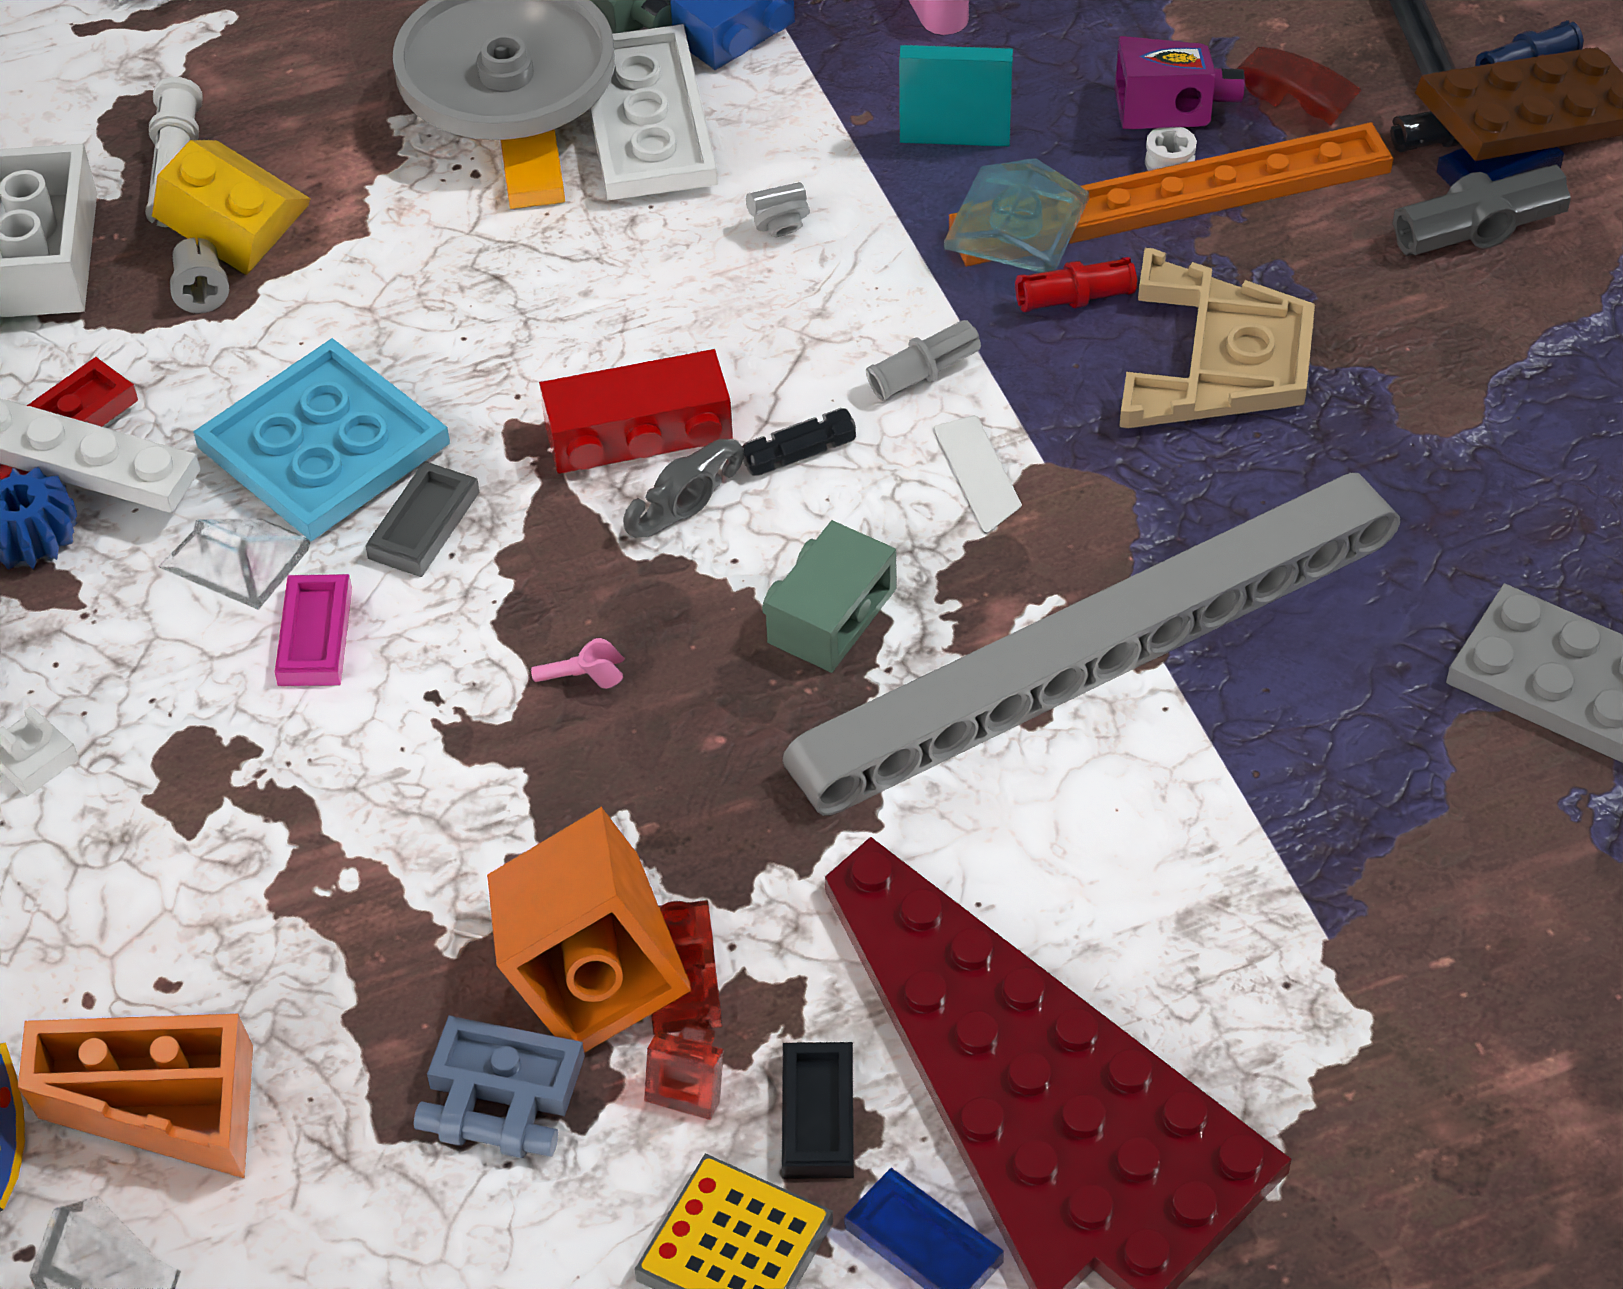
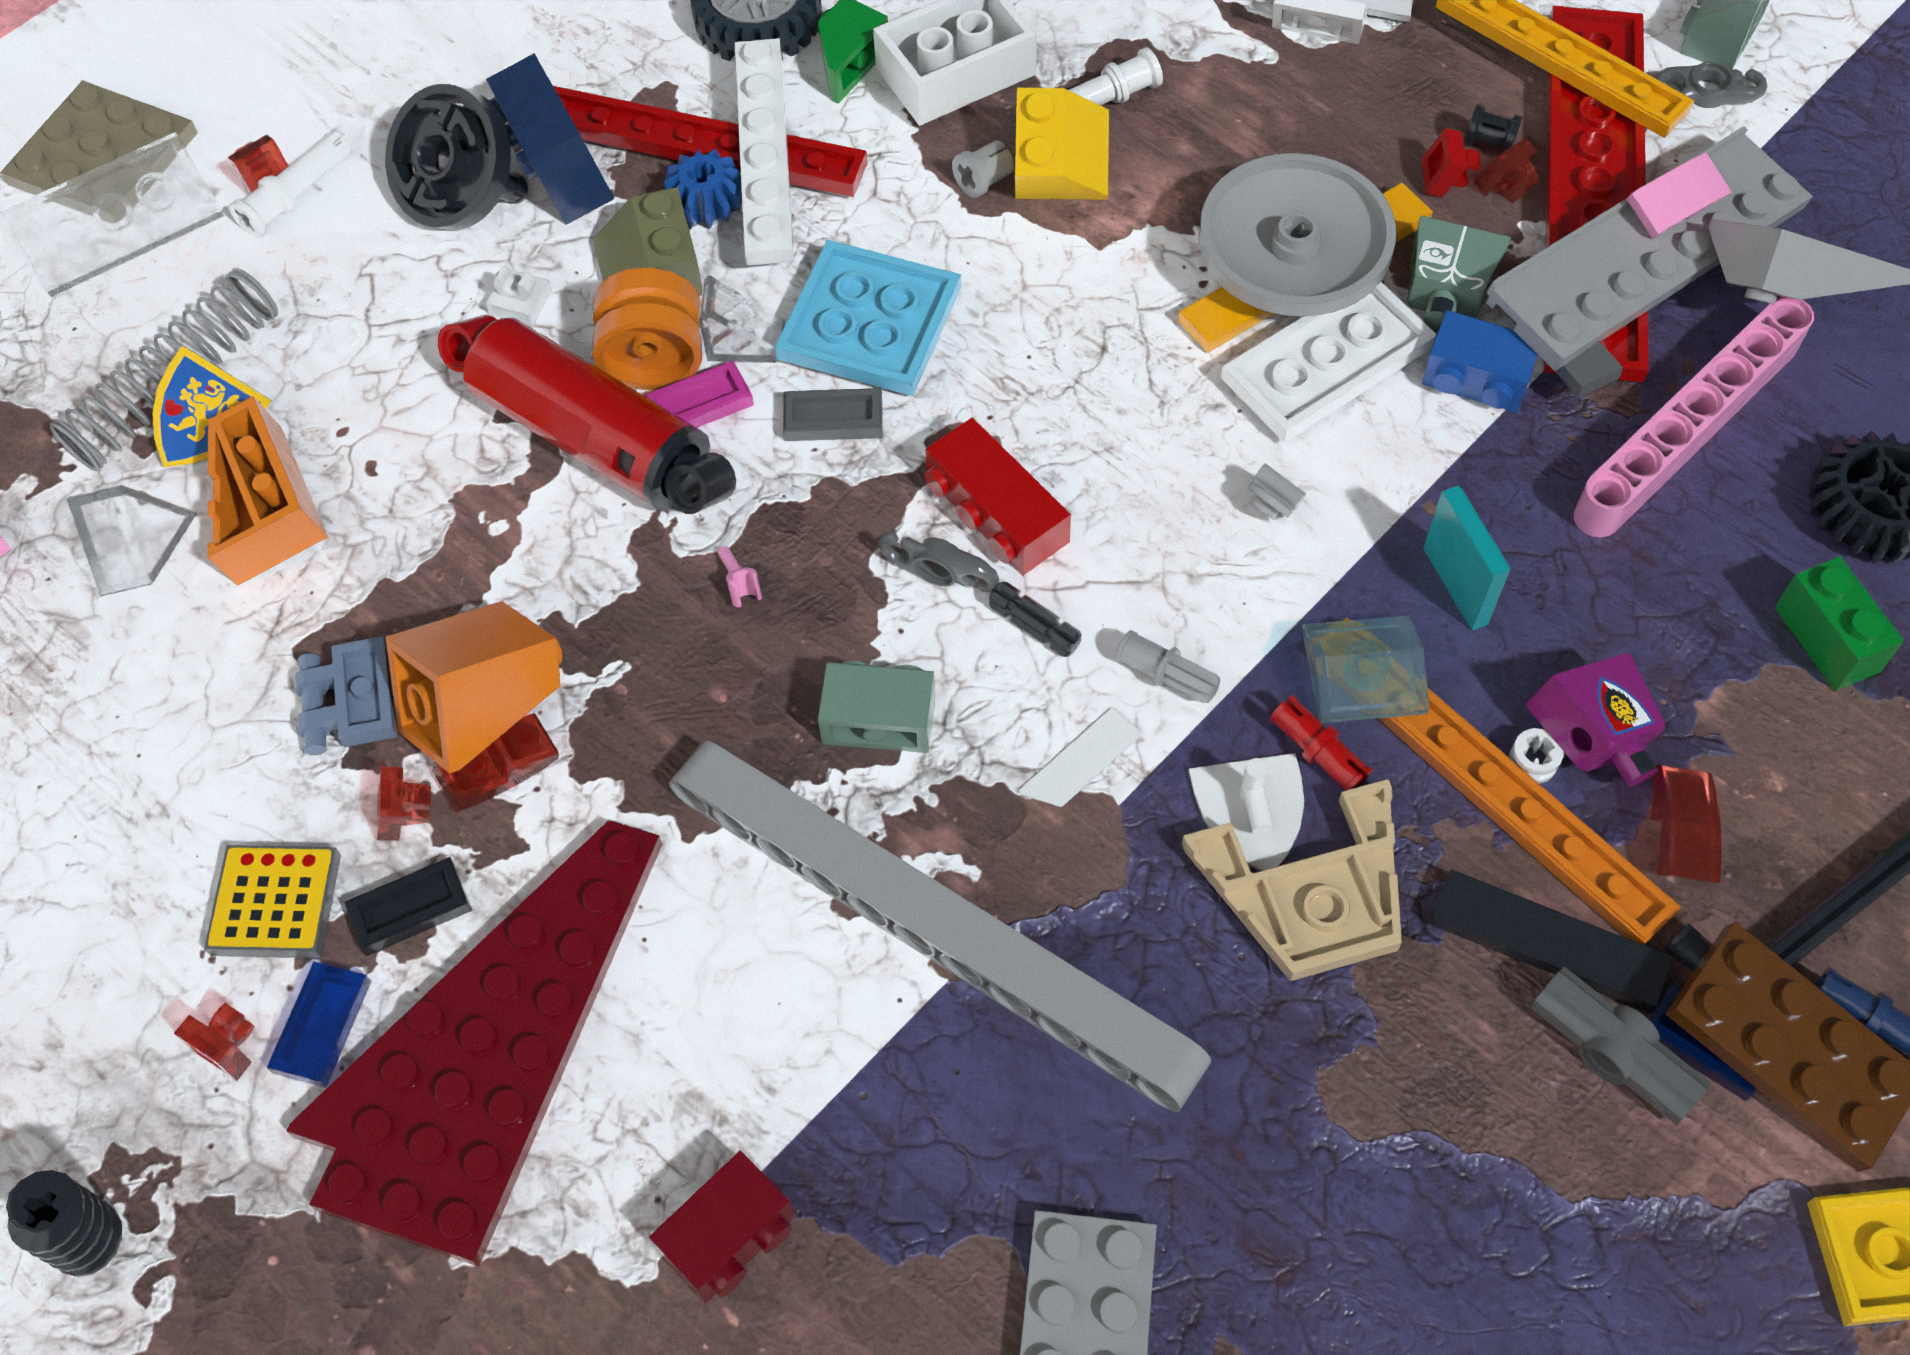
camera: 65 degrees right, 10 degrees up
none -> red piece [437,314,736,514]
none -> orange wheel [592,267,702,390]
none -> olive slope [593,187,704,296]
none -> dark red brick [649,1150,795,1304]
none -> white shield [1188,753,1304,872]
none -> black tile [1429,869,1672,1013]

